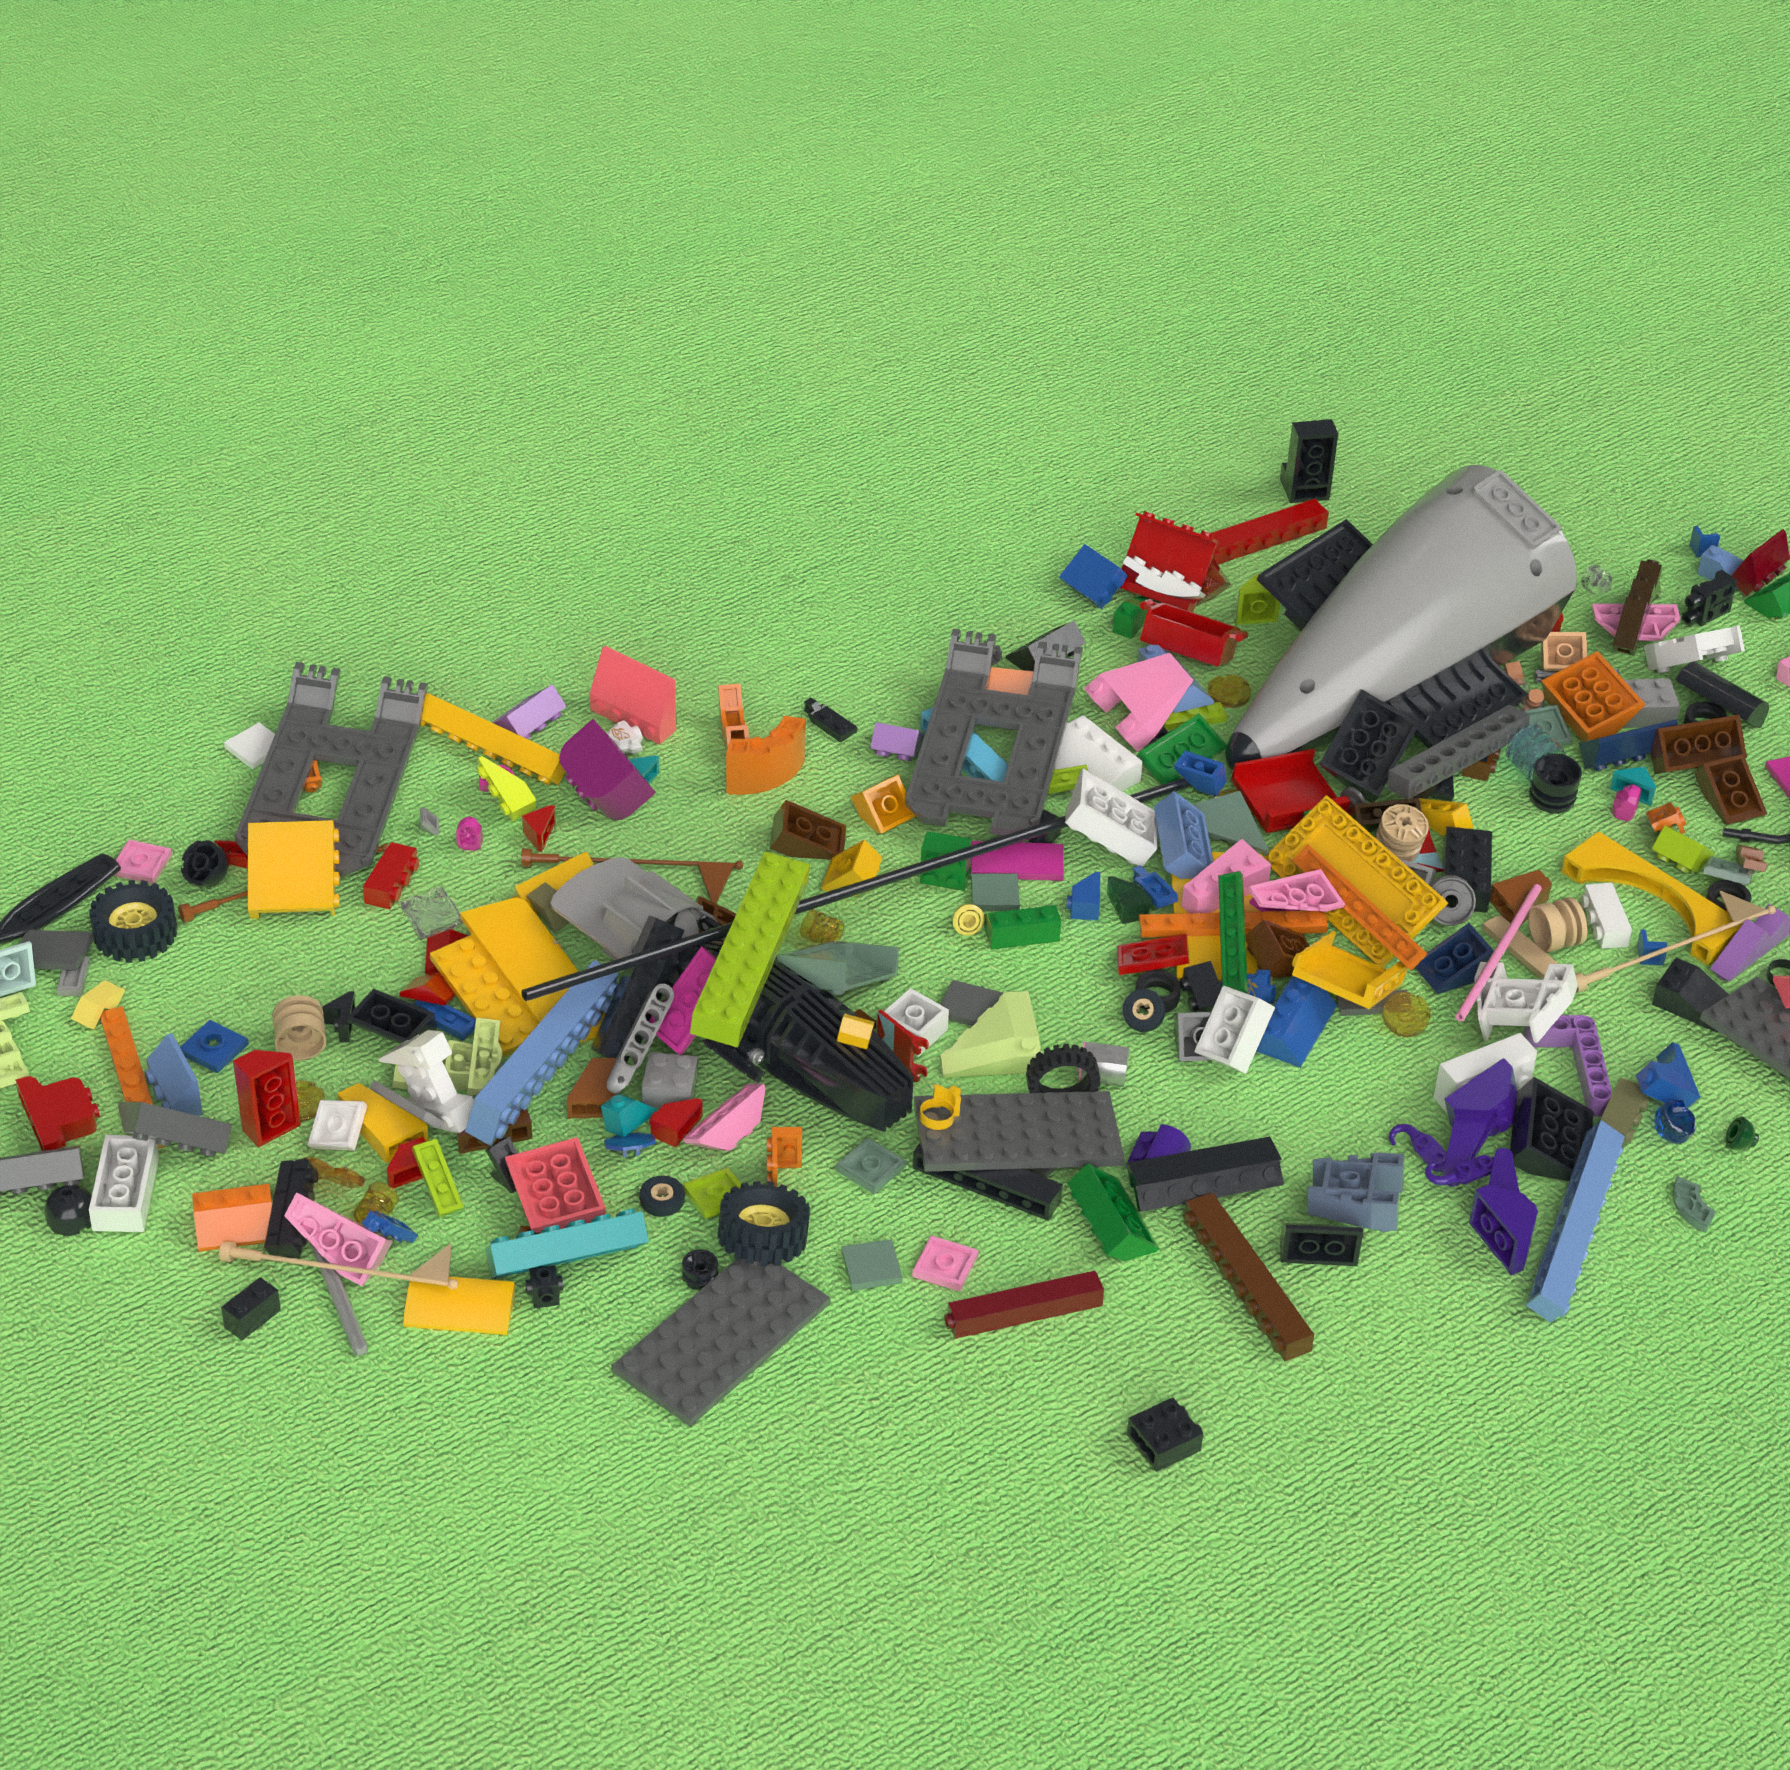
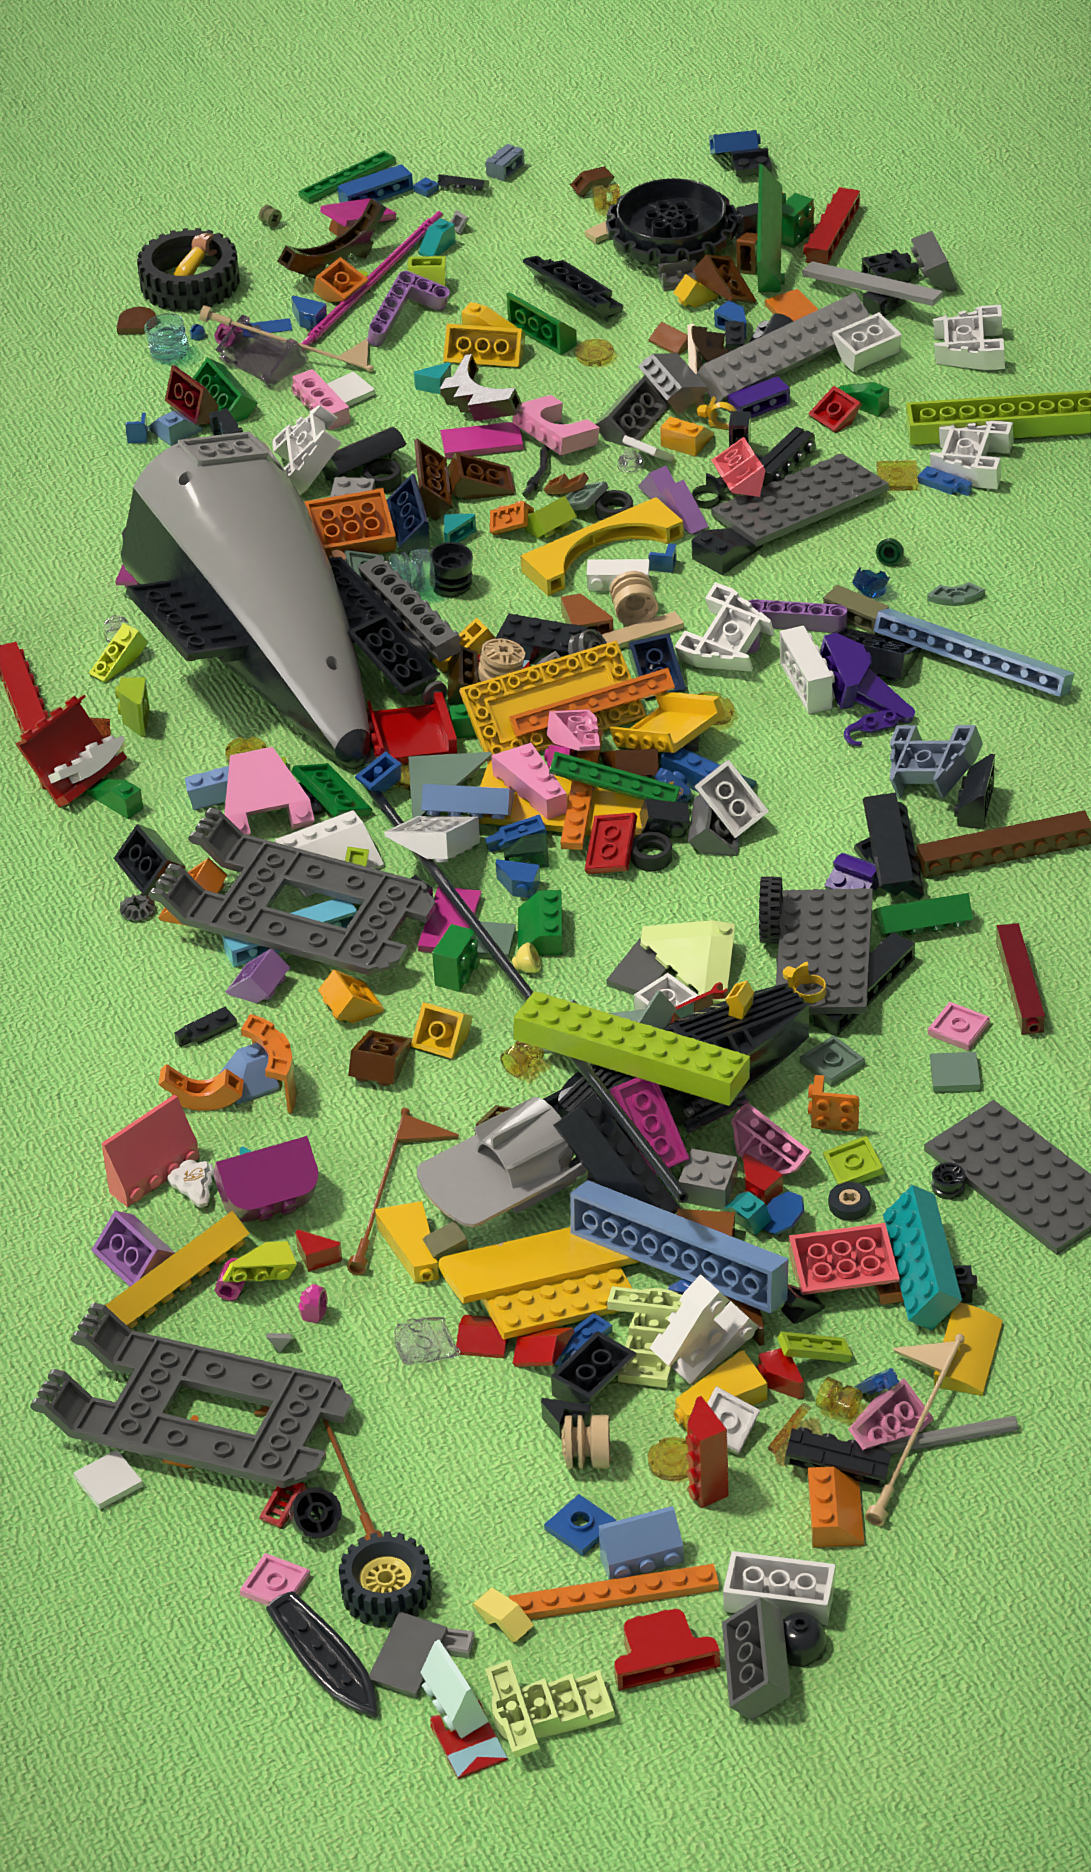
camera: 75 degrees left, 0 degrees up
dark grey slope [118,1102,232,1157] -> none
brick [221,1277,281,1341] -> none
yellow panel [248,820,340,919] -> none
red brick [363,842,420,910] -> none
light grey tile [370,1080,444,1129] -> none
light grey piece [606,984,674,1095] -> none
black wheel [717,1181,810,1266] -> none
blue brick [1059,544,1128,609] -> none
flat silver piece [1076,1041,1129,1087] -> none
black bush [1123,989,1166,1032] -> none
red container [1140,599,1248,667] -> none
dark purple slope [1425,1148,1538,1275] -> none
bright pink piece [1455,884,1542,1021] -> none
tan piece [1575,891,1776,993] -> none
dark pink rock [1611,784,1641,822] -> none
blue arch [1636,1042,1700,1112] -> none

